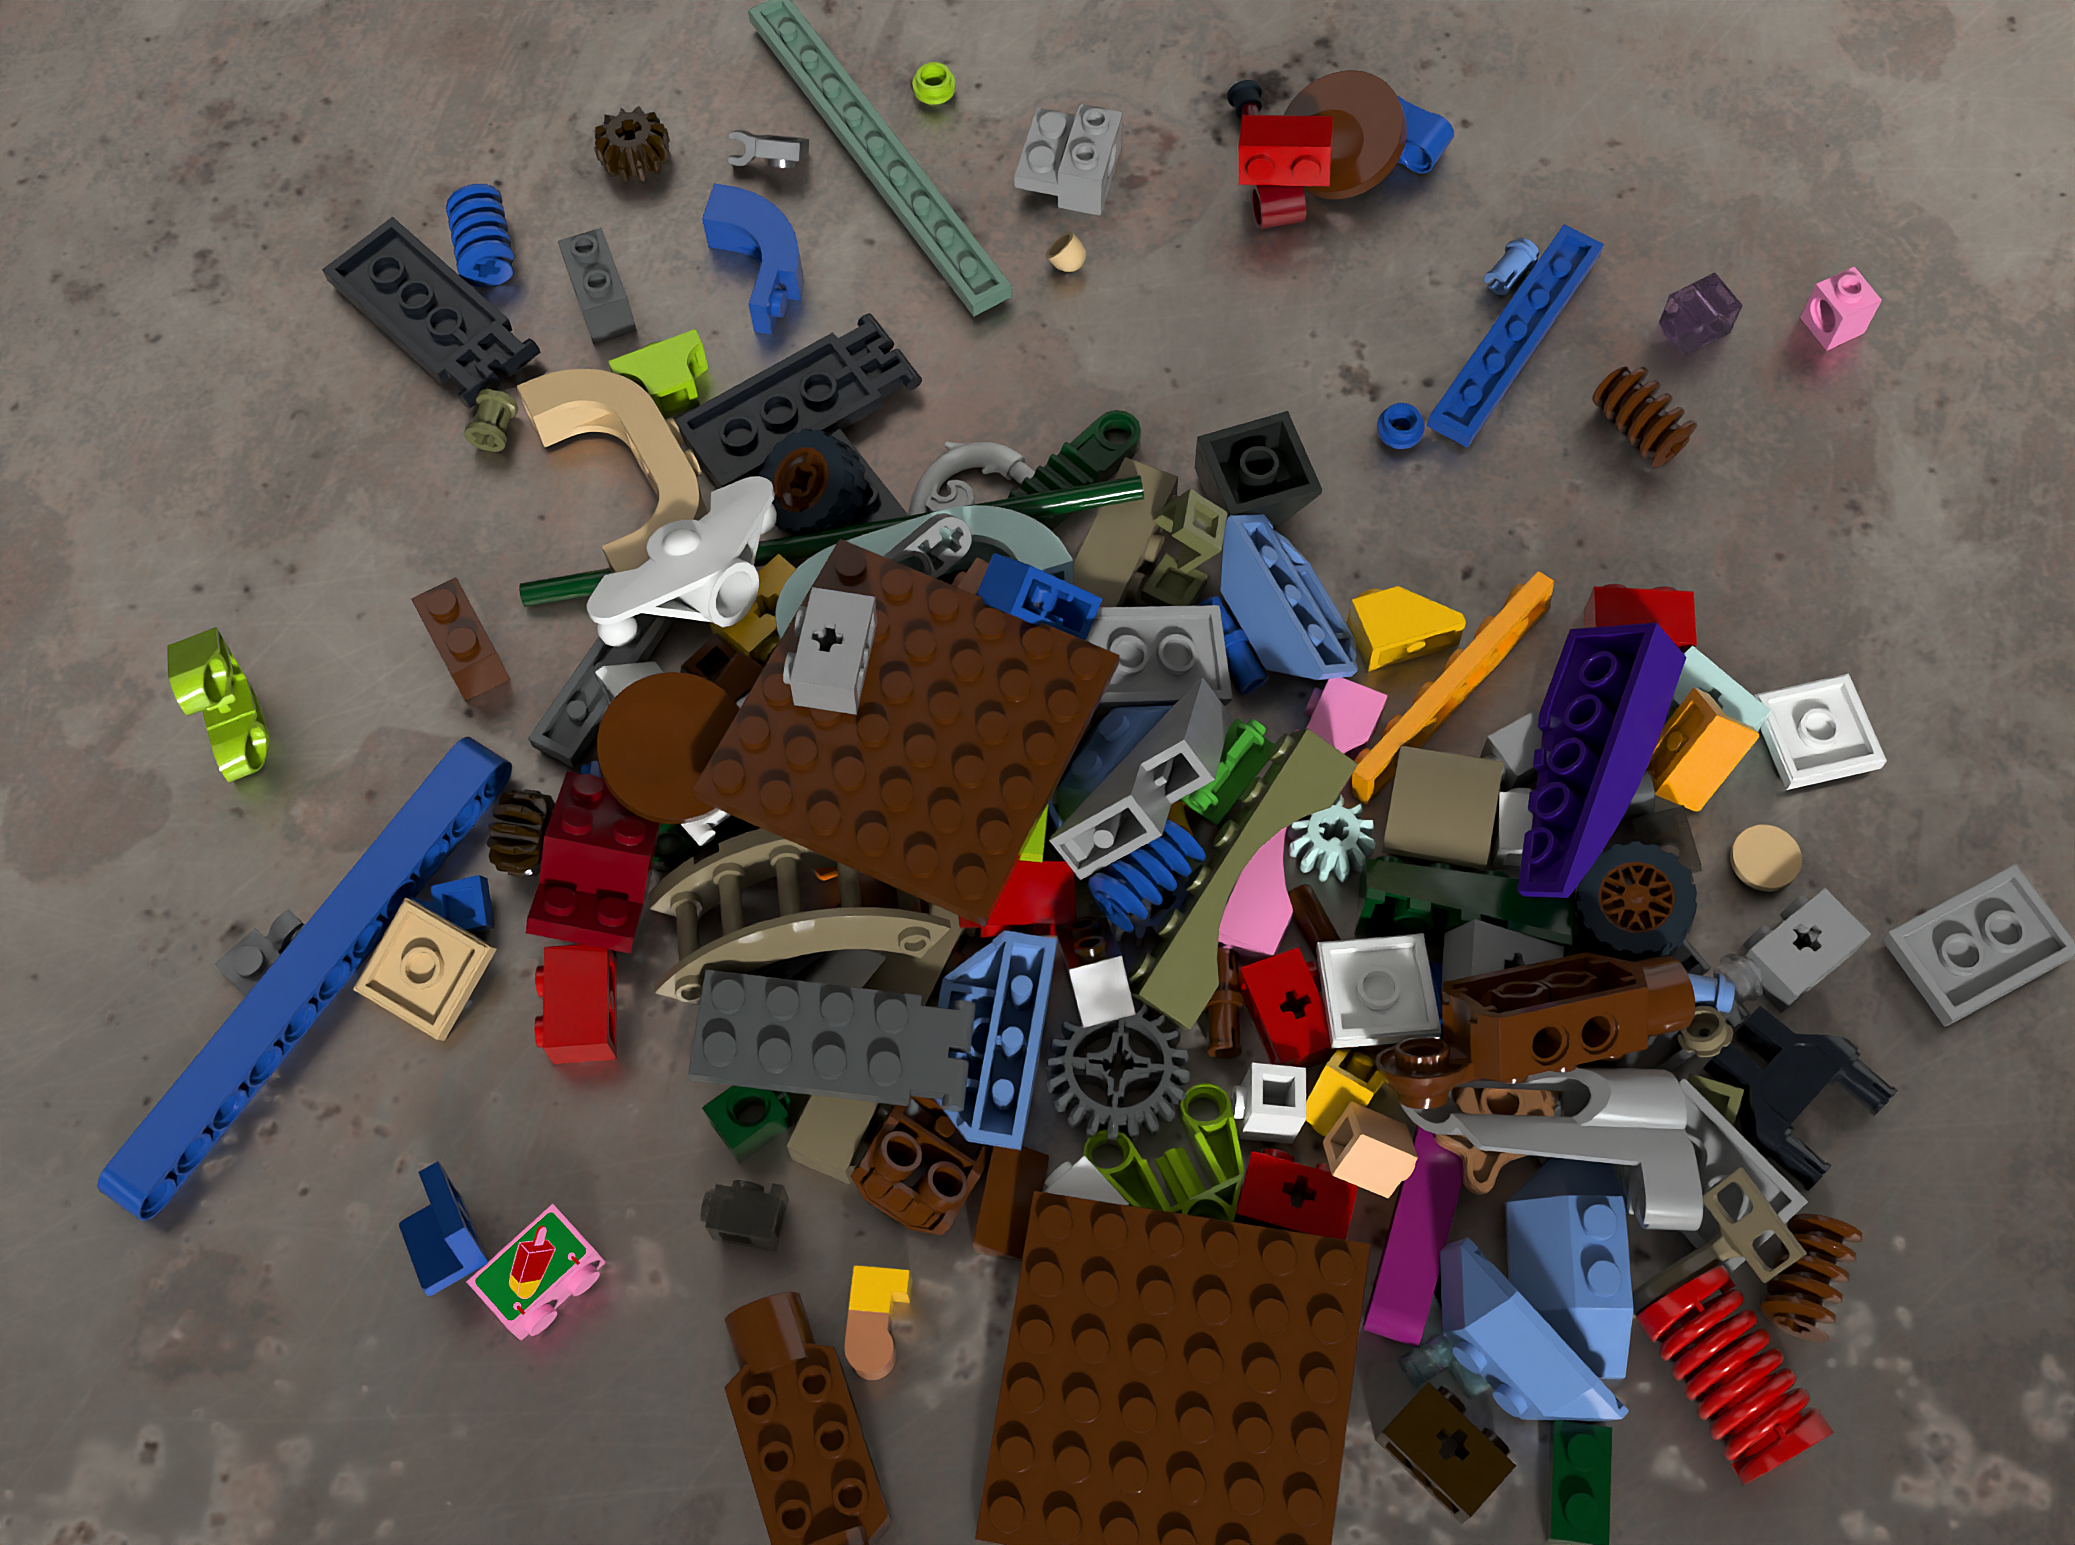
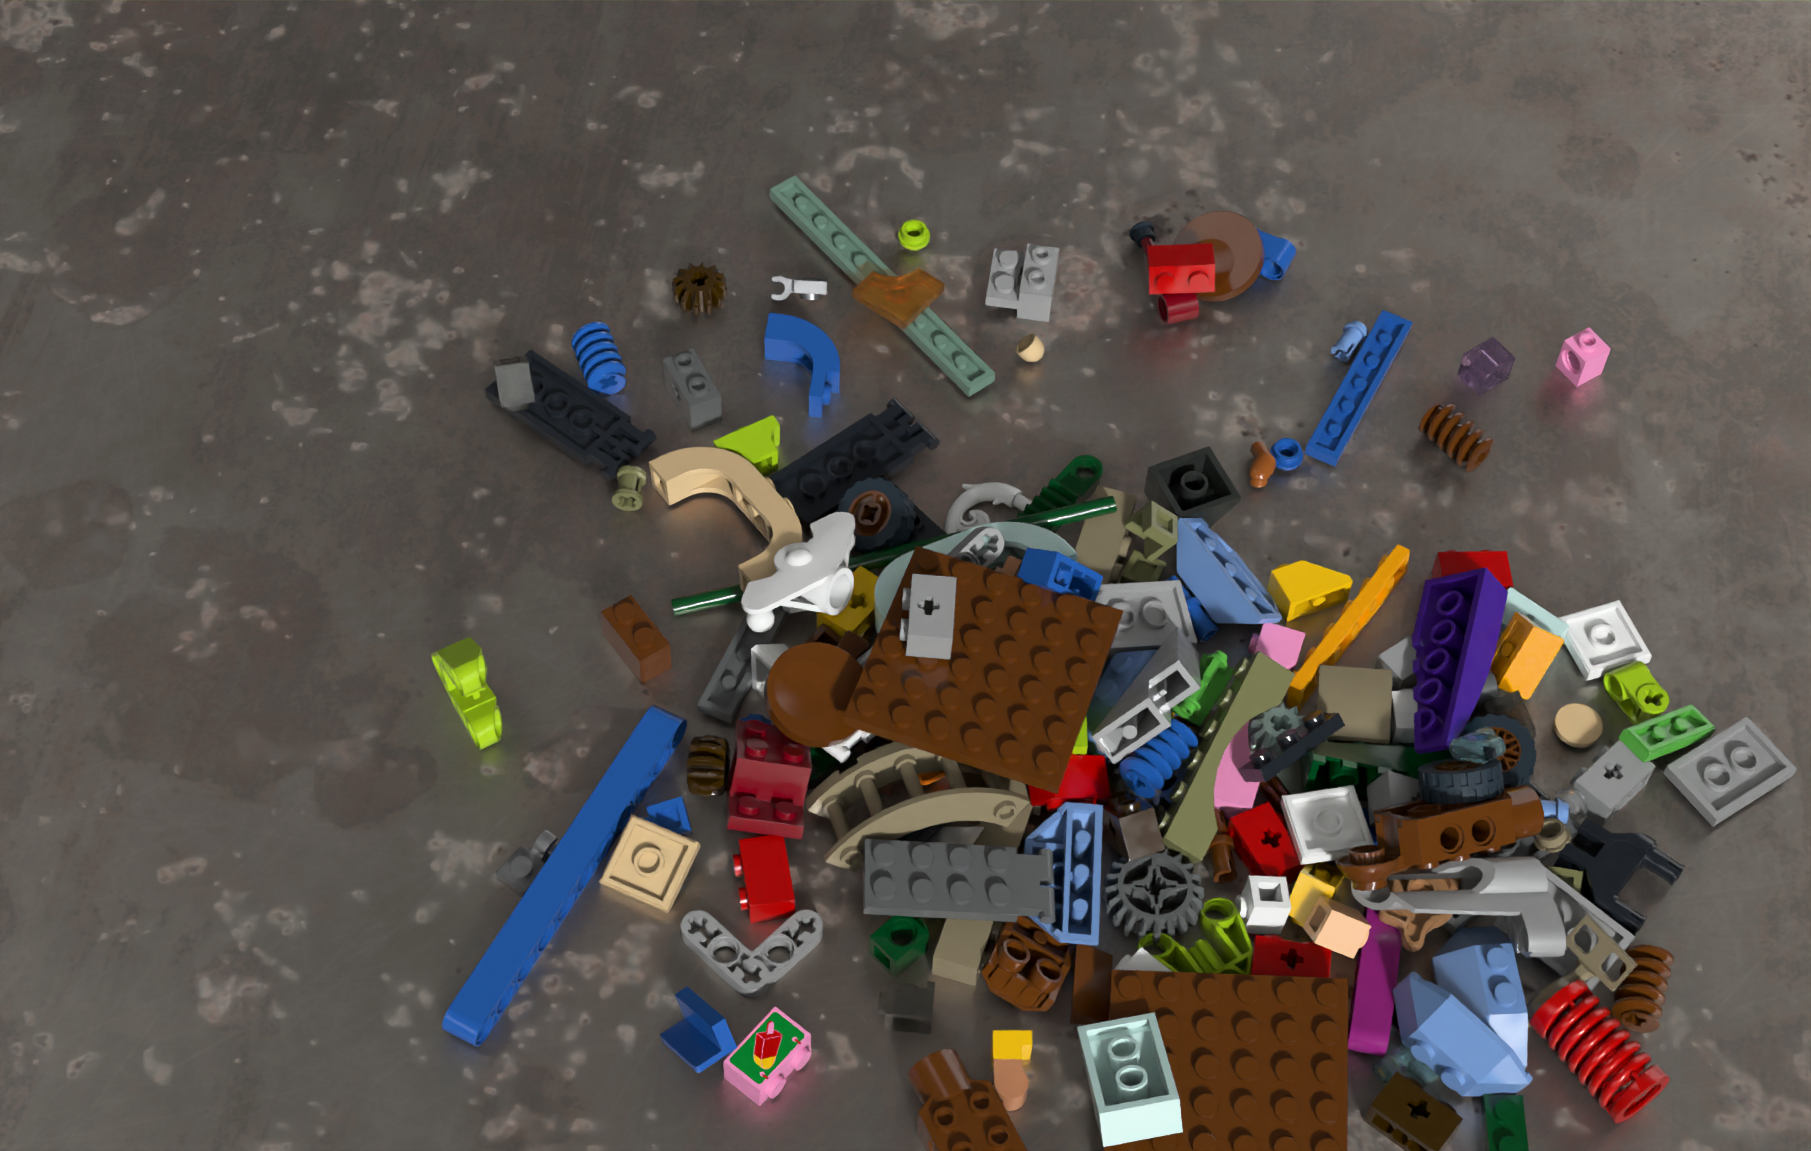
camera: 10 degrees left, 10 degrees down
none -> clear smoke slope [492,356,535,412]
none -> light grey beam [681,909,823,998]
none -> clear orange tile [852,268,945,330]
none -> light aqua slope [1077,1012,1183,1147]
none -> black plate [1239,710,1345,782]
none -> dark orange arm [1248,441,1276,488]
none -> black wheel [1417,757,1504,804]
none -> clear light blue piece [1449,726,1506,764]
none -> lime piece [1603,660,1669,725]
none -> bright green tile [1619,704,1716,763]

